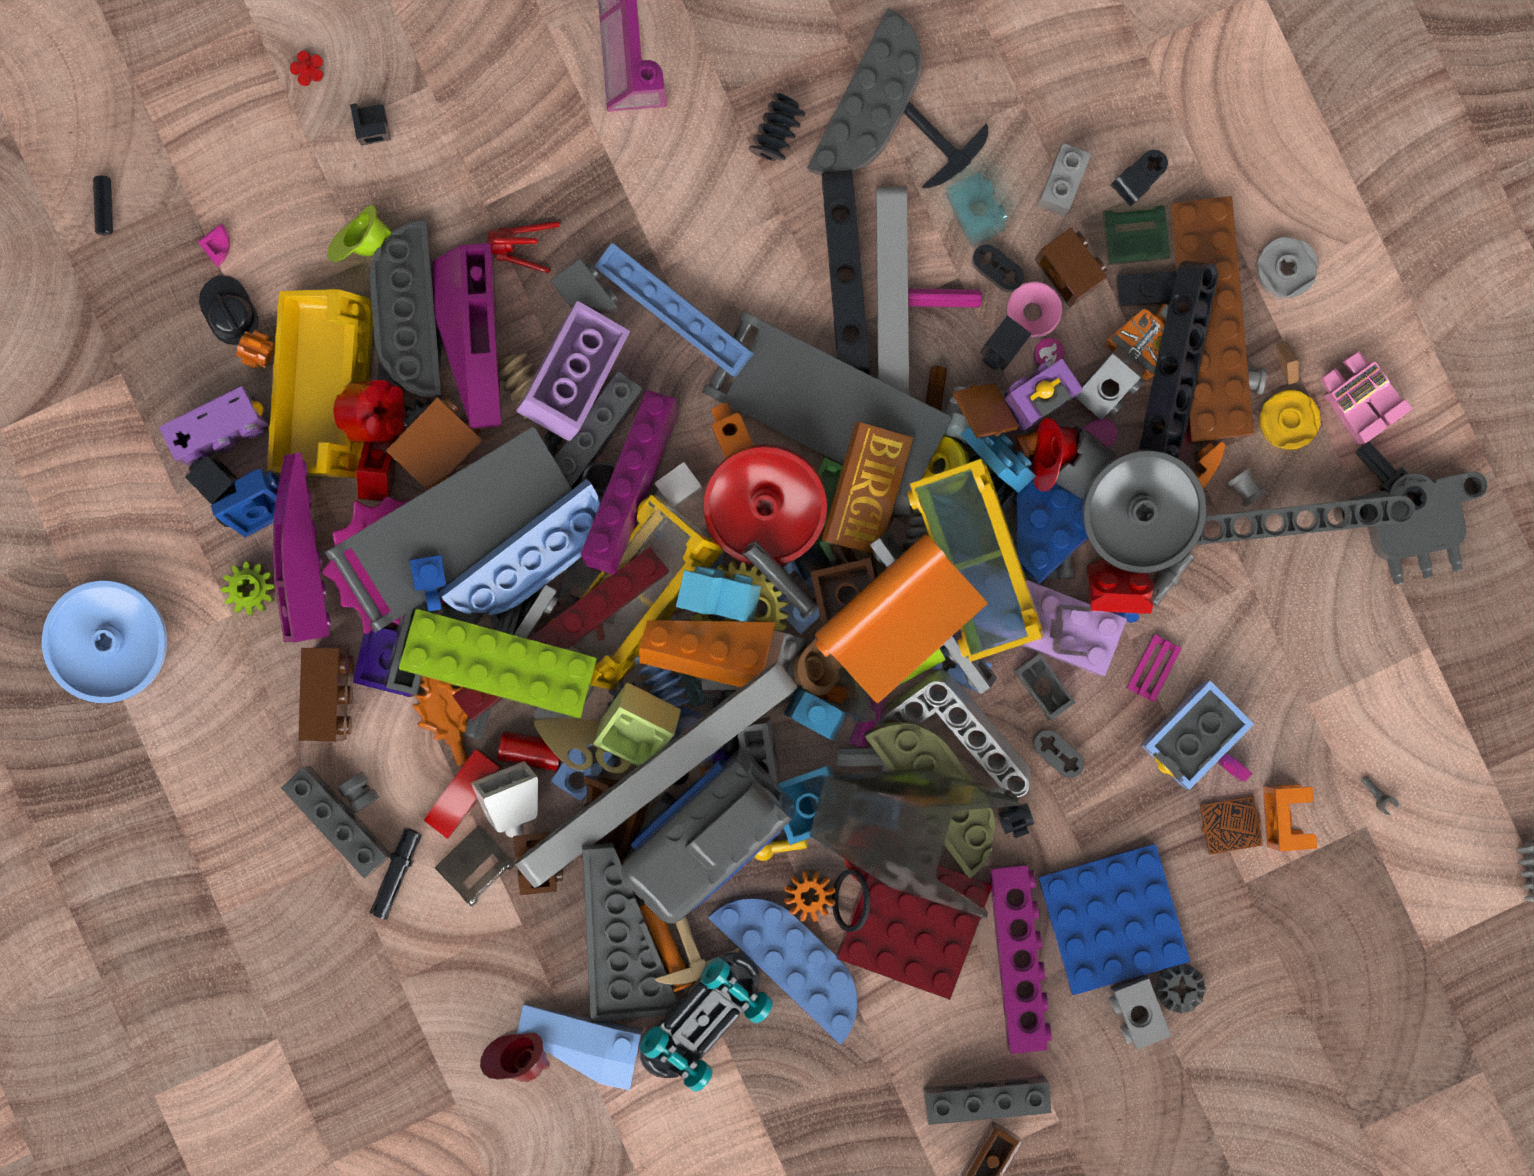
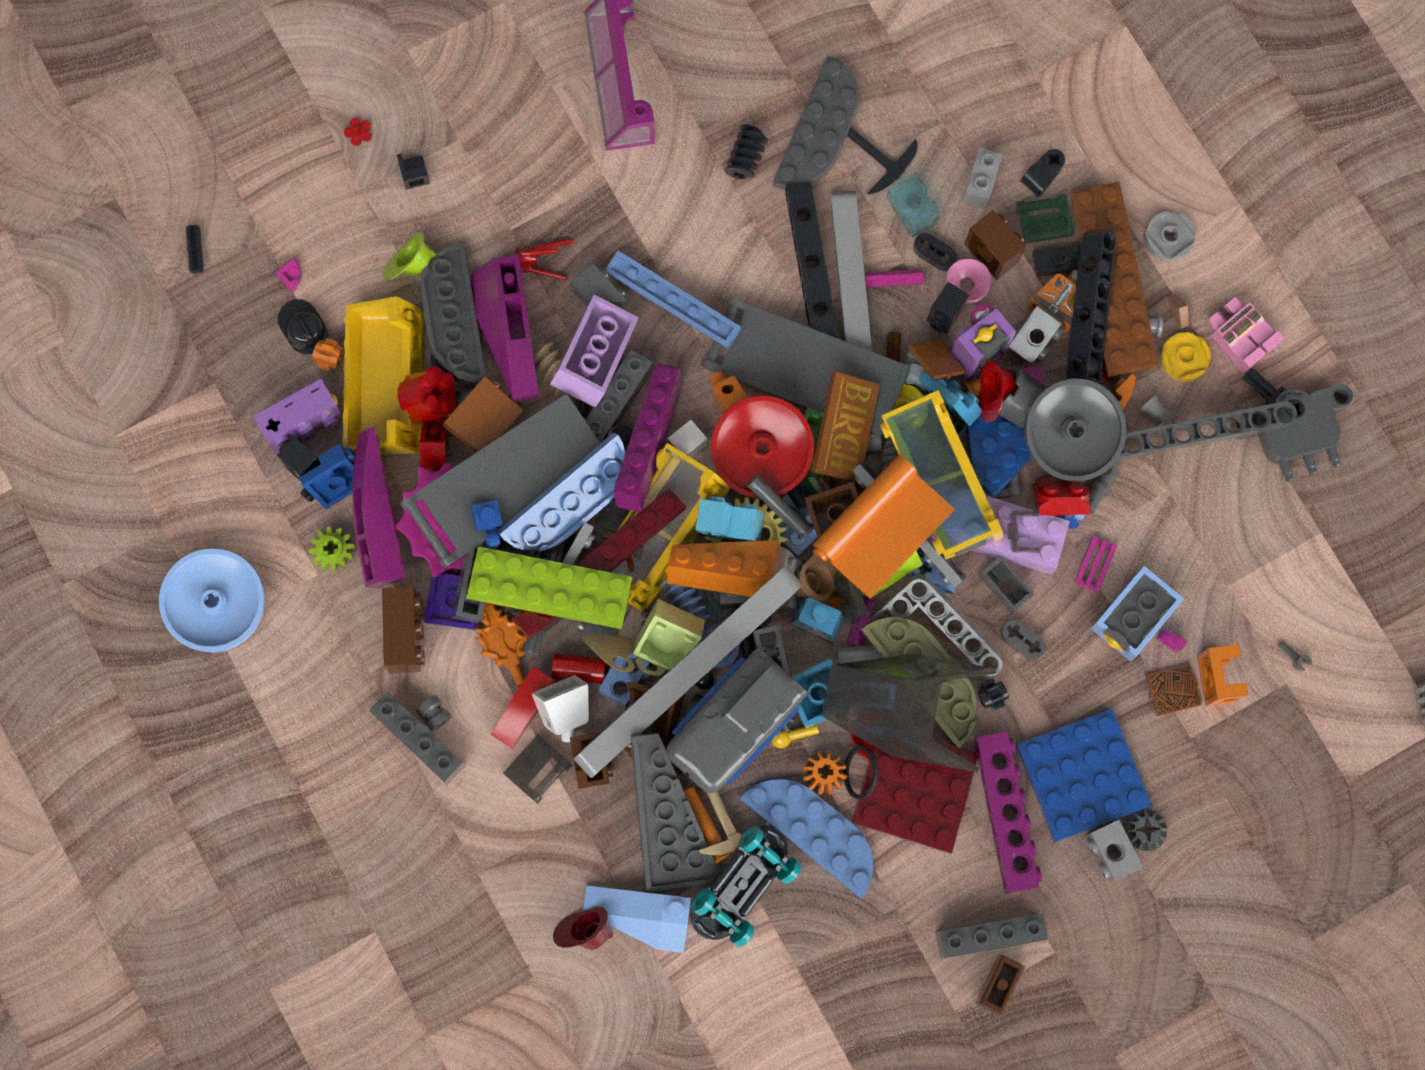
camera: 10 degrees left, 10 degrees down
black pin [369,827,422,920] -> none

